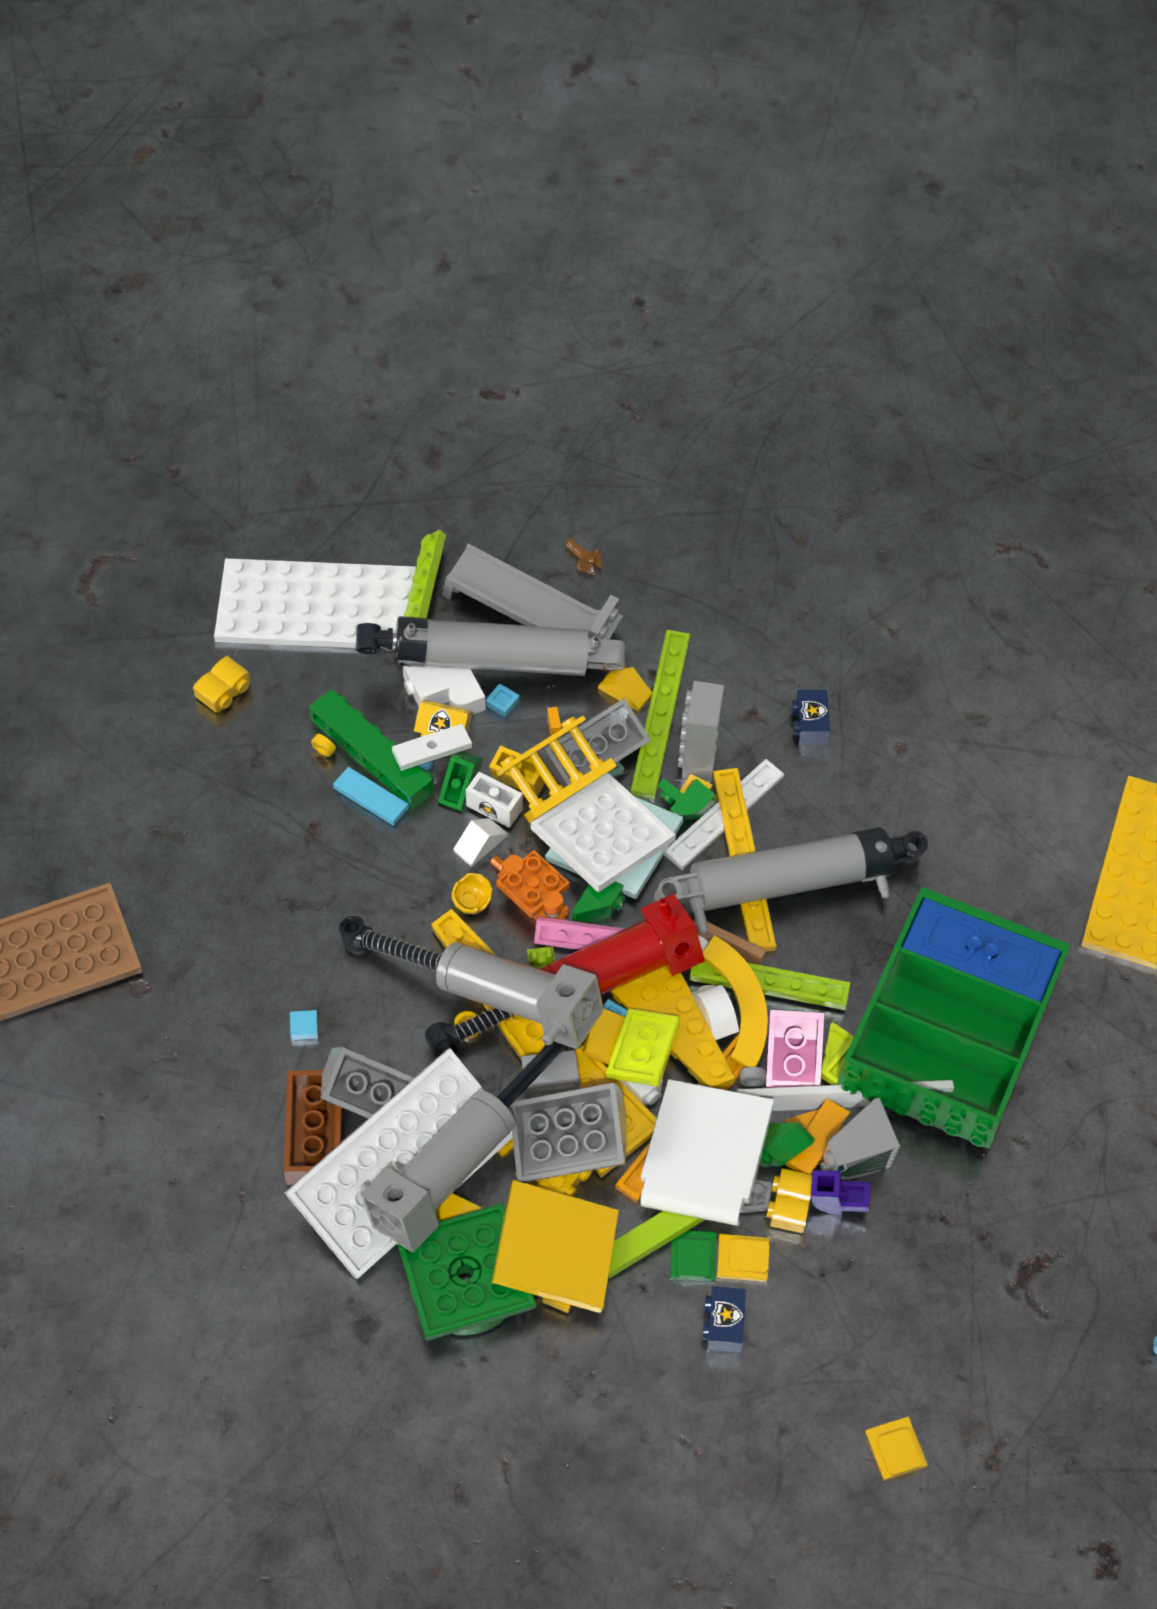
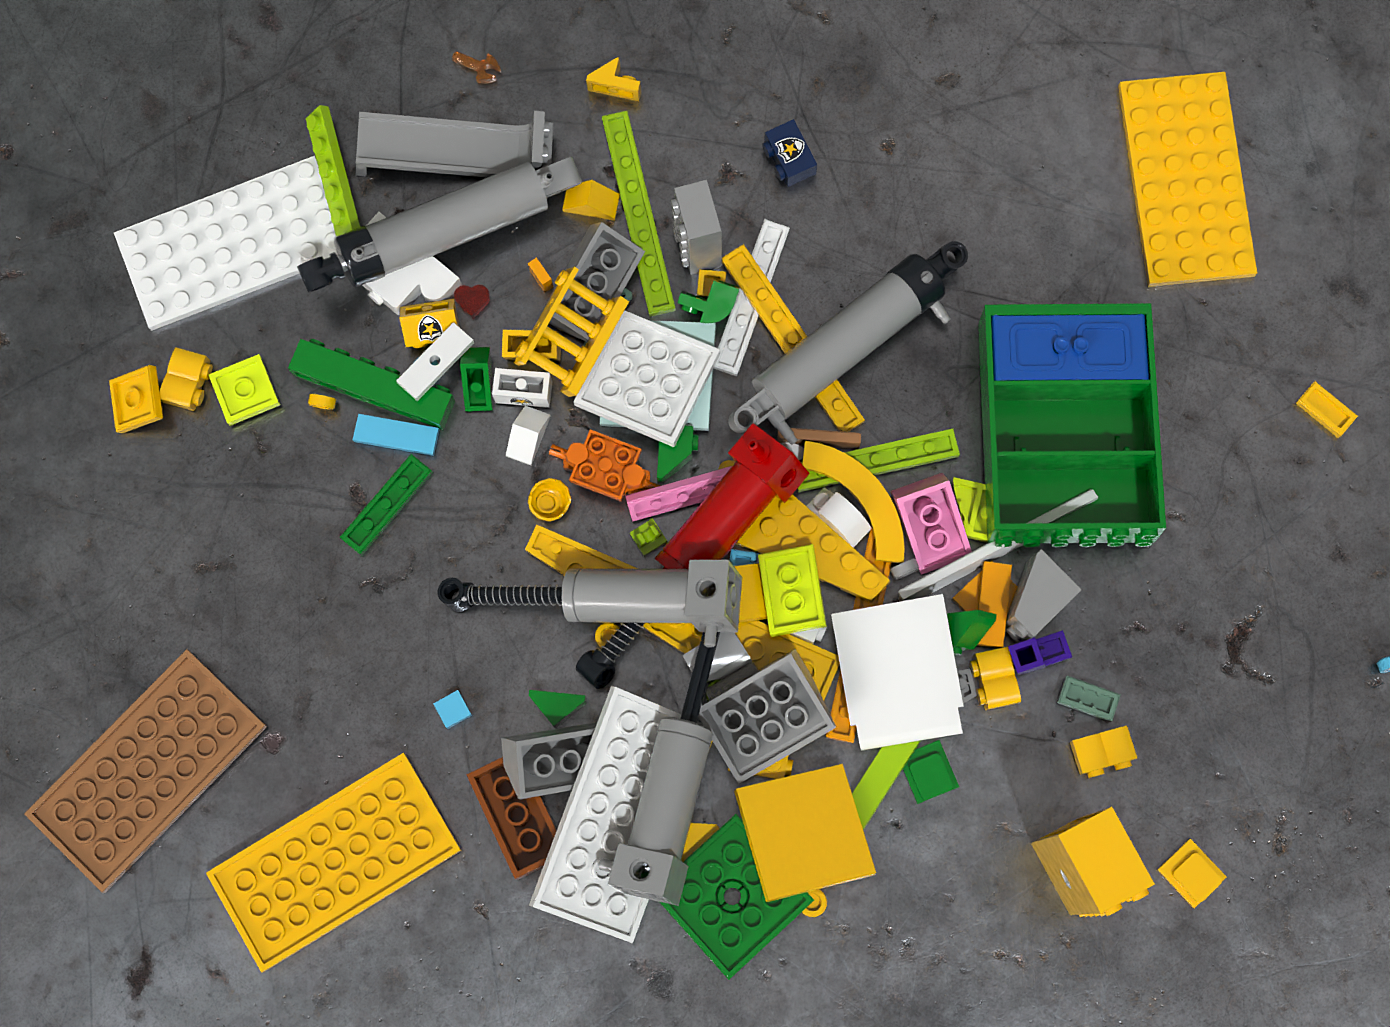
camera: 20 degrees left, 20 degrees up
medium azure tile [485,684,520,717] -> none
dark blue brick [702,1286,746,1353] -> none
yellow piece [717,1234,769,1282] -> none
none -> yellow tile [109,365,163,433]
none -> yellow plate [206,753,462,973]
none -> neon yellow plate [209,354,280,426]
none -> green tile [340,454,433,556]
none -> clear red tile [454,285,490,318]
none -> green slope [529,690,587,729]
none -> yellow slope [586,57,641,101]
none -> yellow tile [802,889,827,917]
none -> yellow piece [1031,807,1155,917]
none -> sand green plate [1057,676,1121,722]
none -> yellow brick [1070,726,1137,778]

